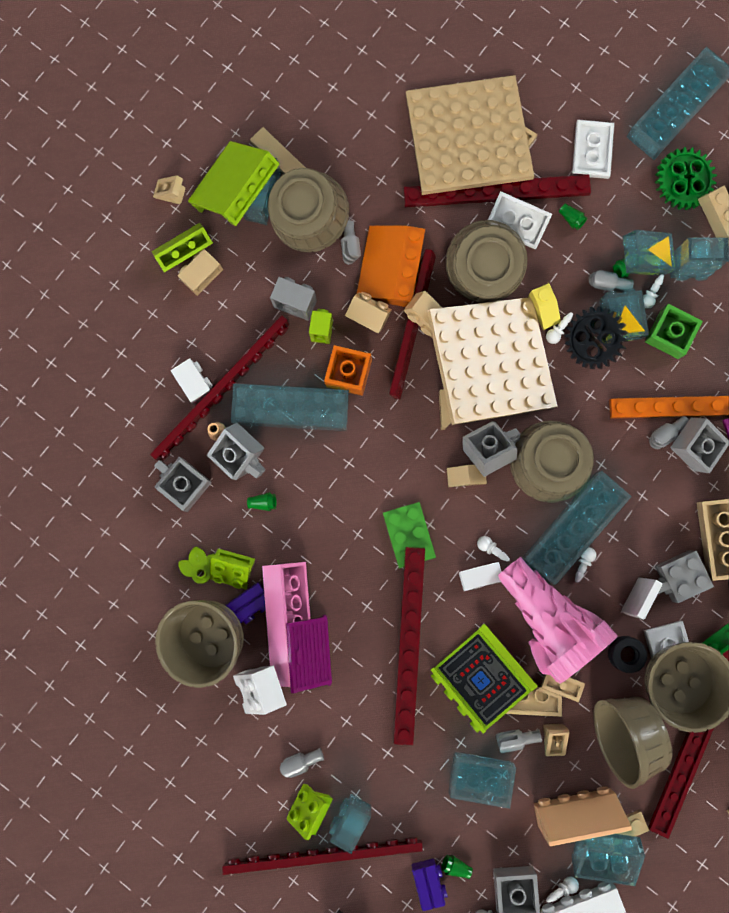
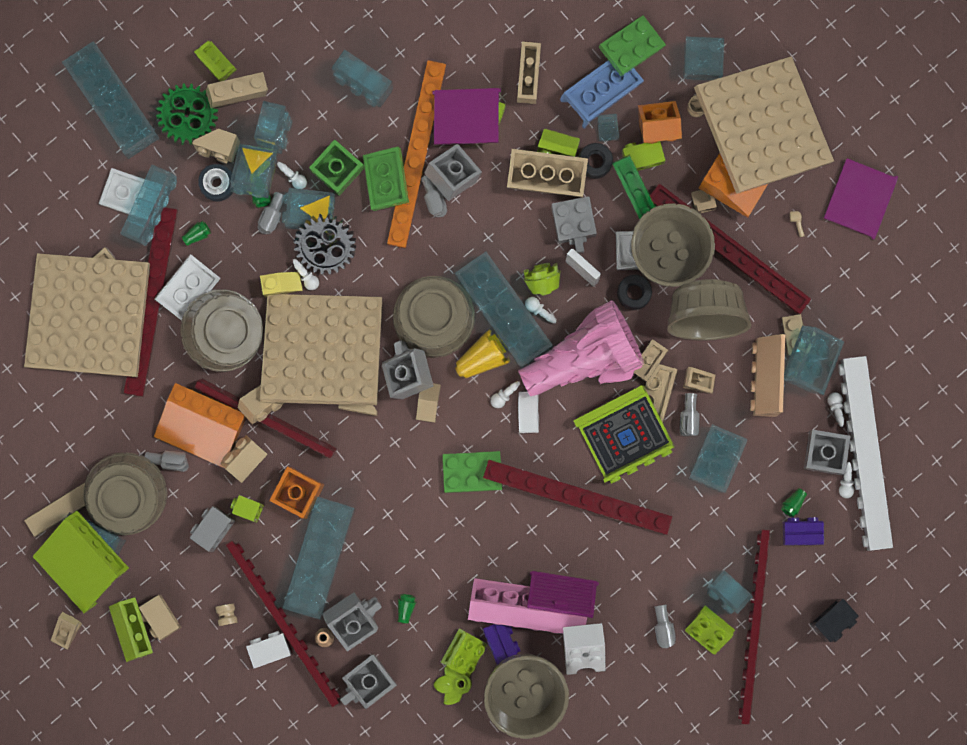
camera: 80 degrees left, 0 degrees up
none -> clear light blue brick [120,165,177,246]
none -> tan slope [193,129,240,164]
none -> wheel [198,164,235,201]
none -> tan wheel [215,603,238,626]
none -> bright green plate [363,147,409,211]
none -> yellow cone [455,329,510,378]
none -> lime cone [523,263,561,295]

